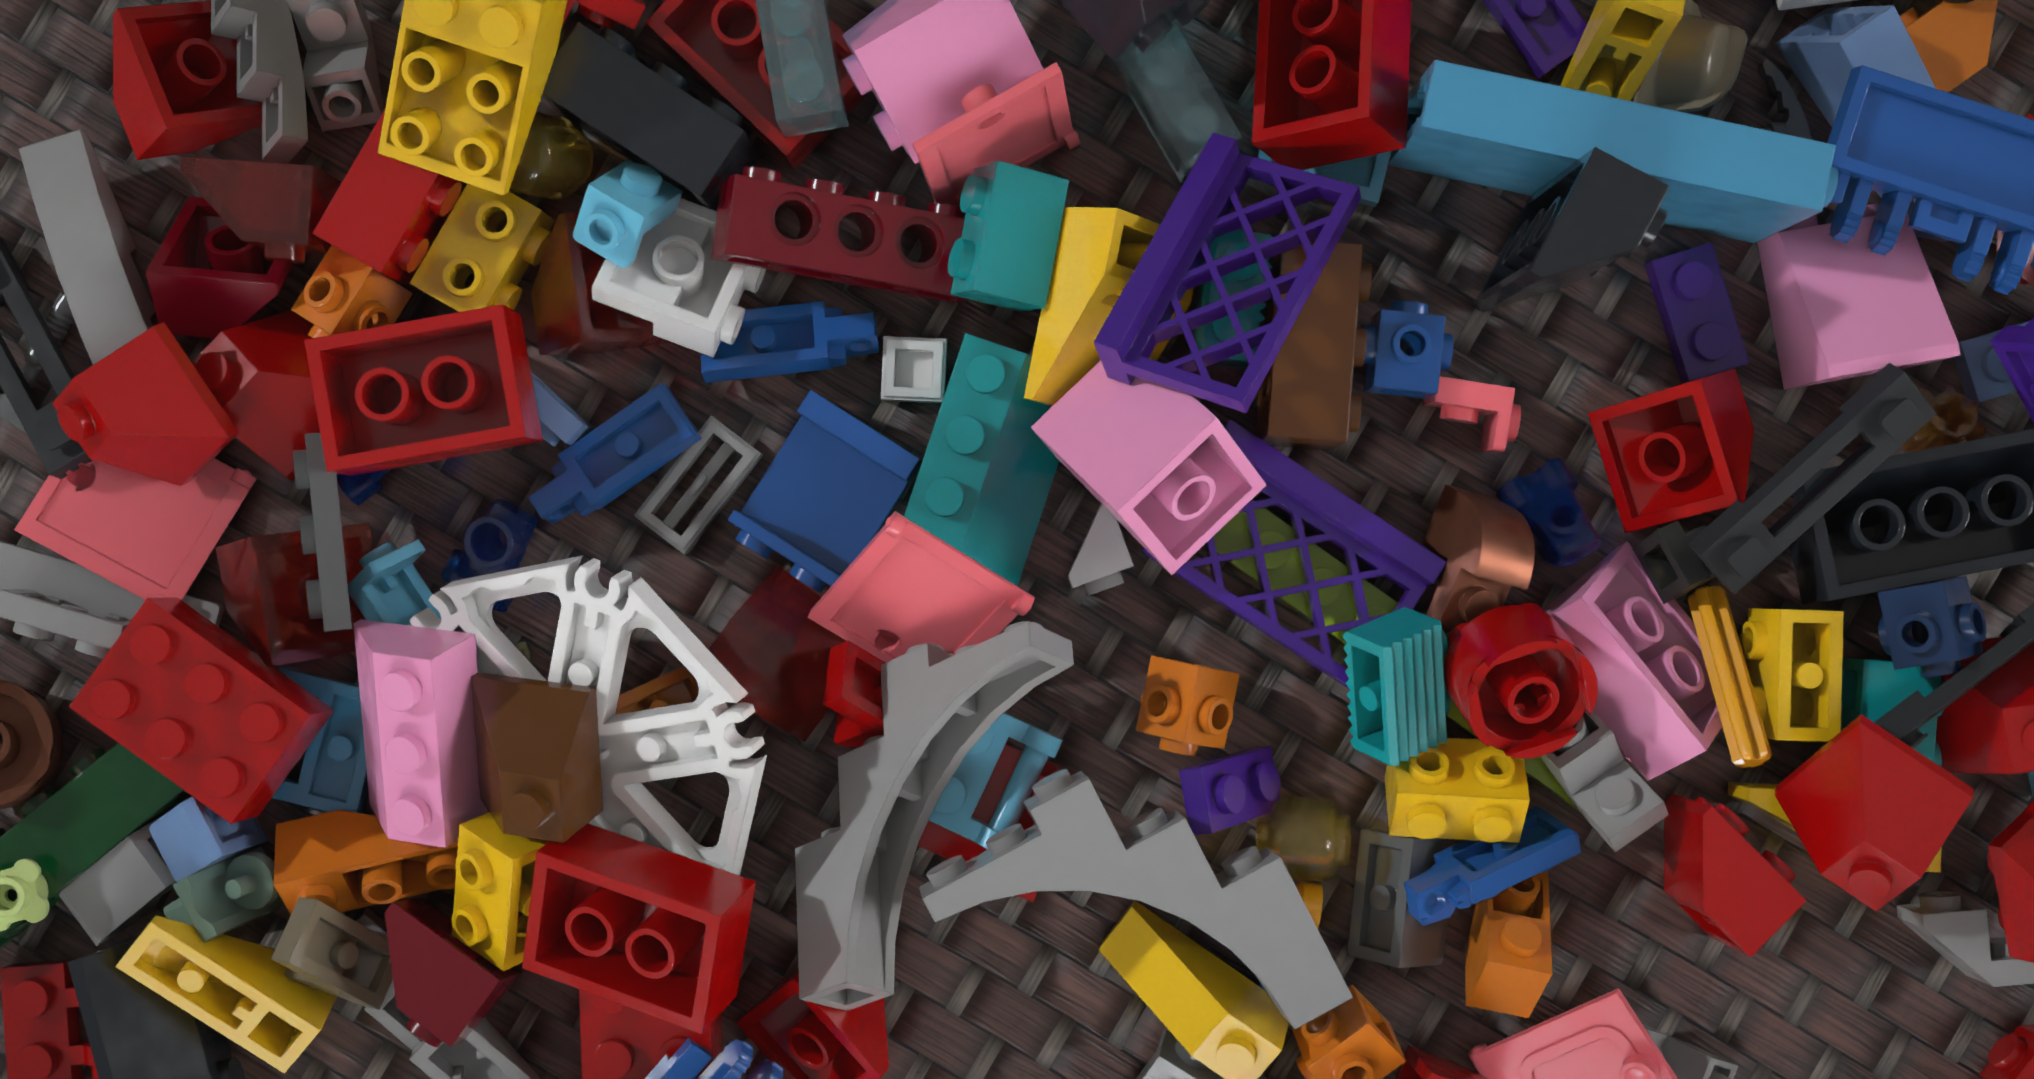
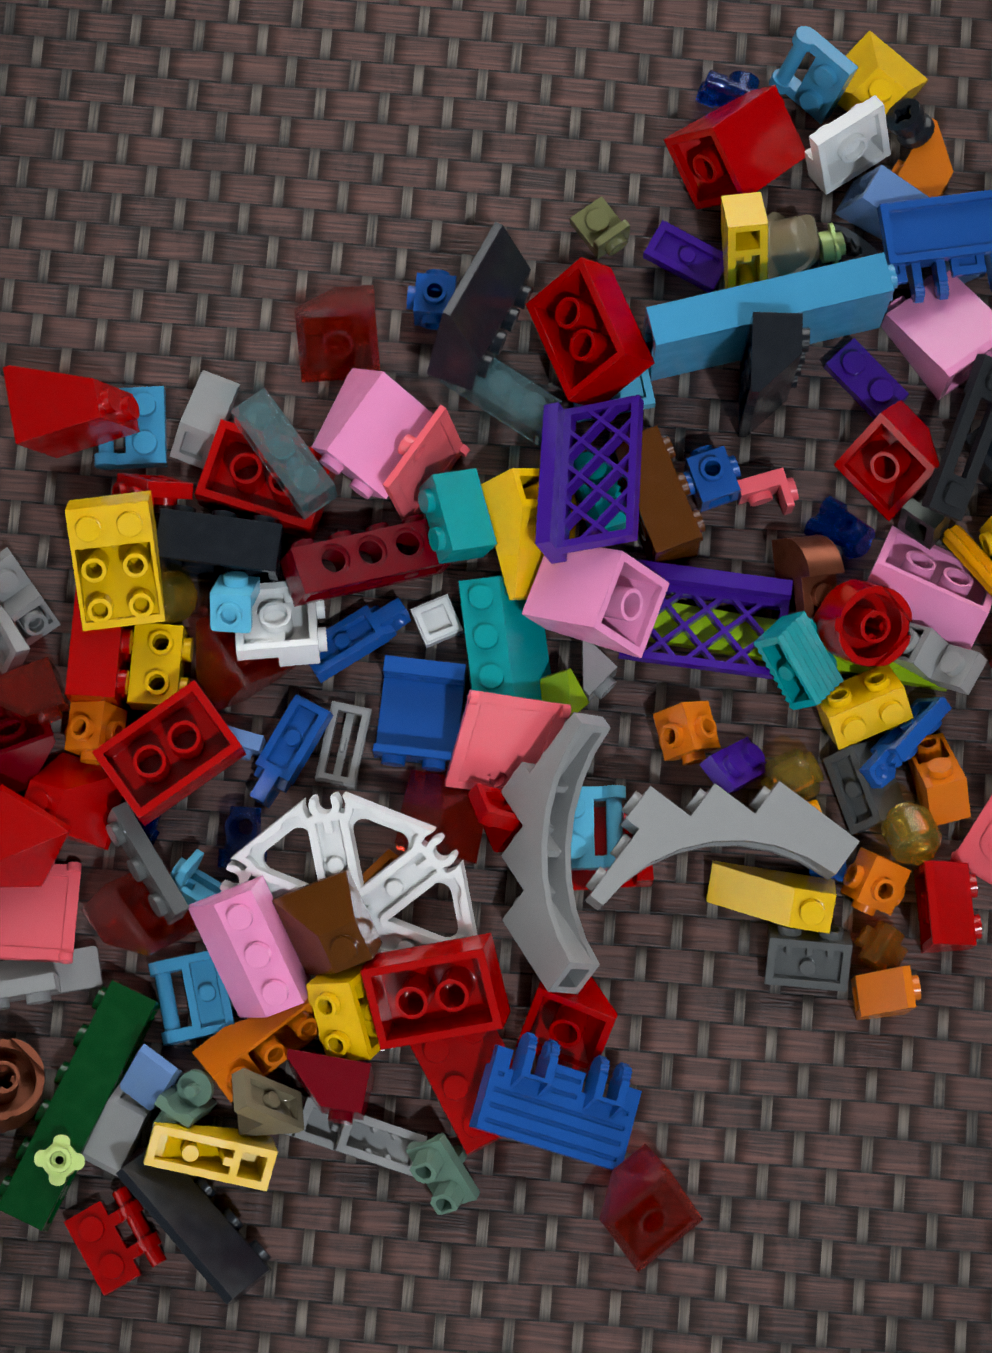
camera: 25 degrees left, 10 degrees down
red brick [68,597,335,824] -> none
none -> lime slope [540,668,590,718]
none -> yellowish green plate [818,223,846,264]
none -> clear yellow head [881,802,942,865]

